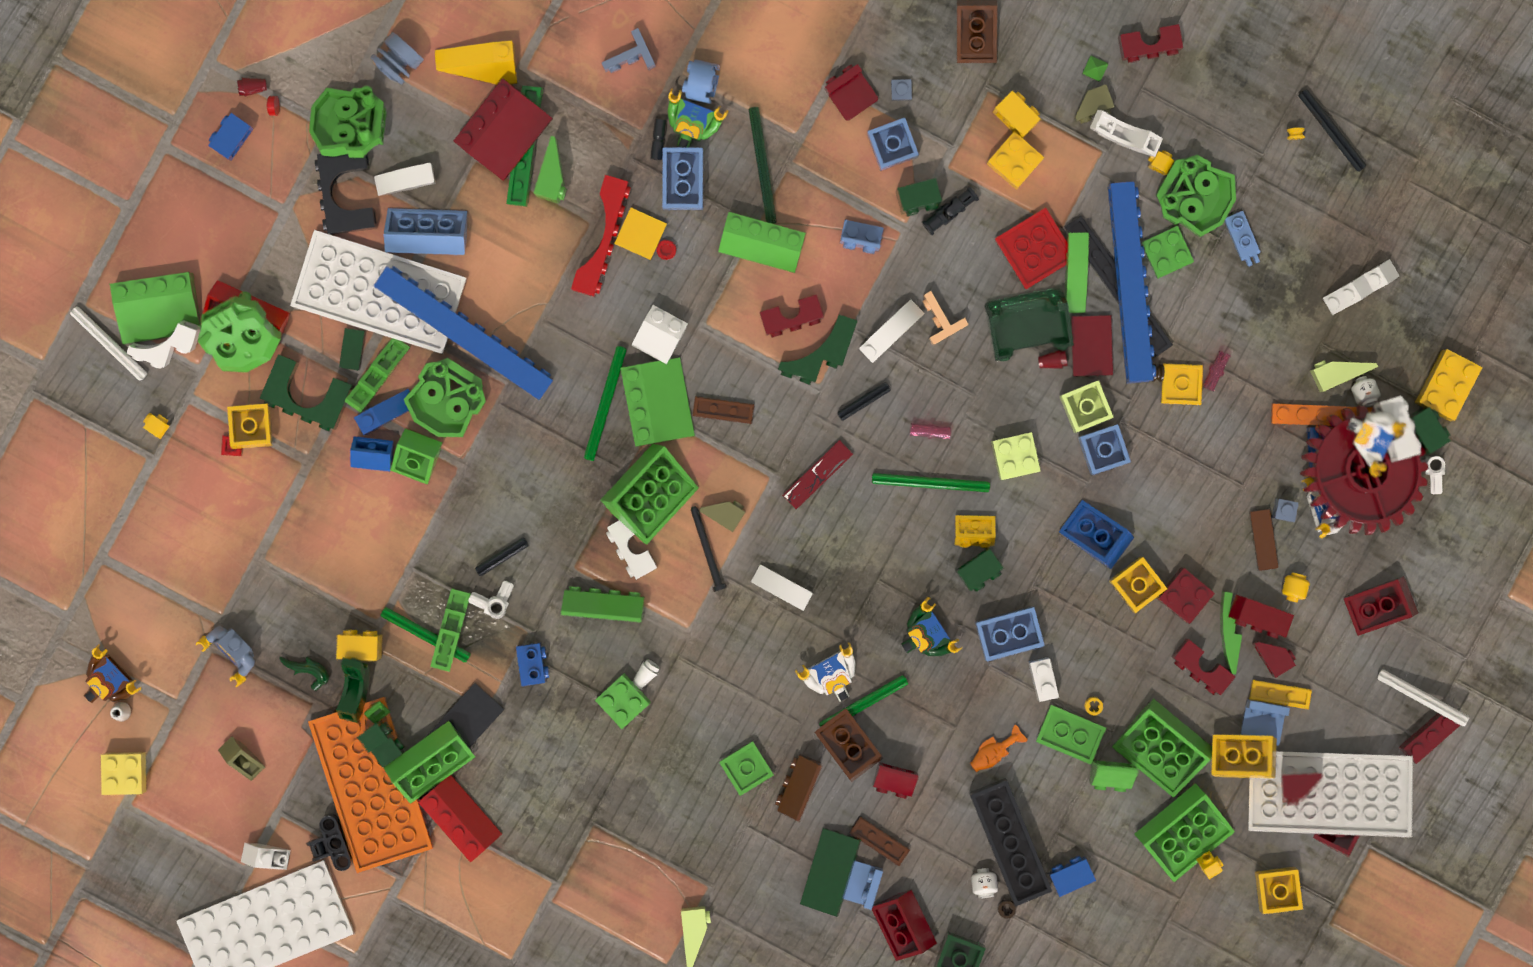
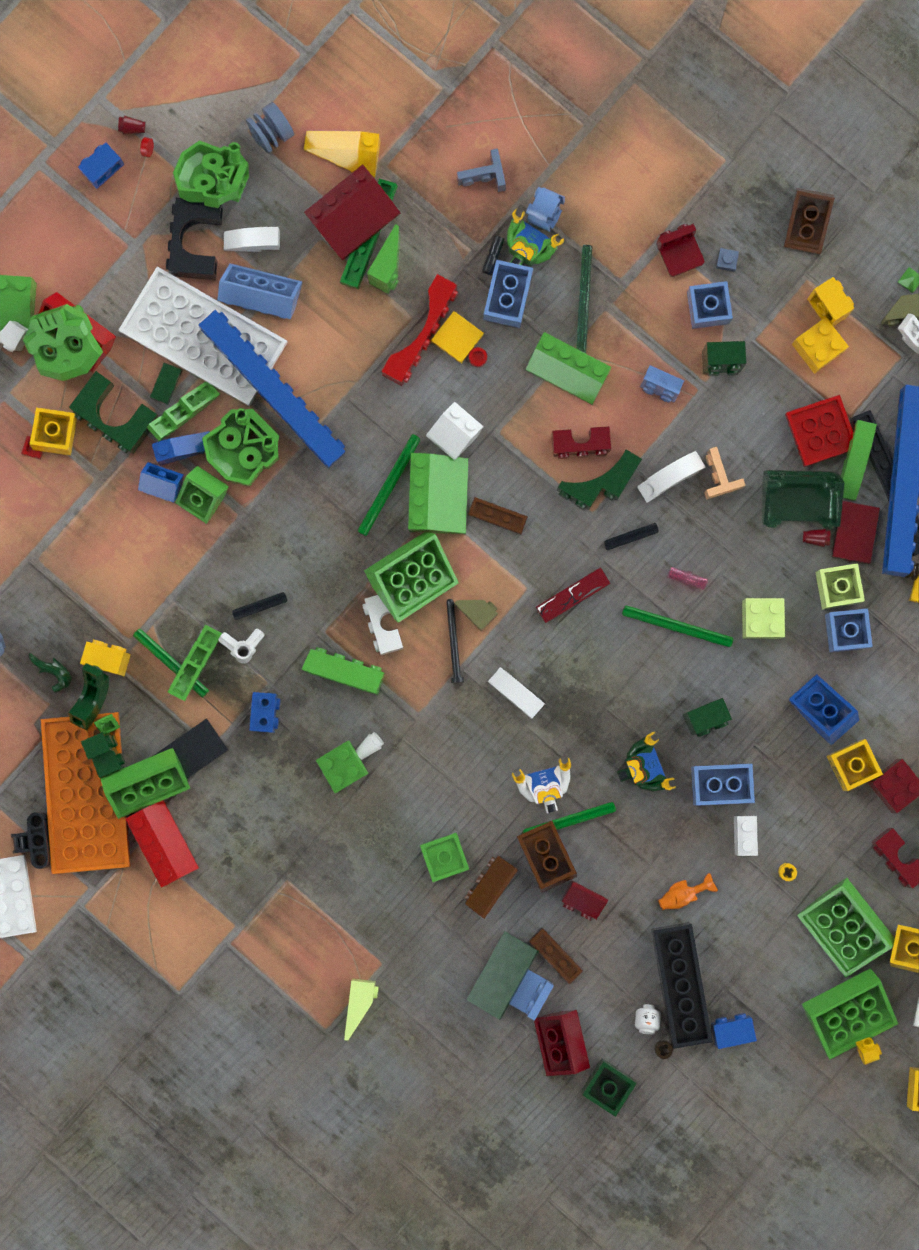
camera: 15 degrees right, 5 degrees down
black piece [921,186,979,236] -> none
yellow bracket [955,515,996,548] -> none
bright green plate [1036,704,1106,764] -> none
bright green slope [1090,760,1138,792] -> none

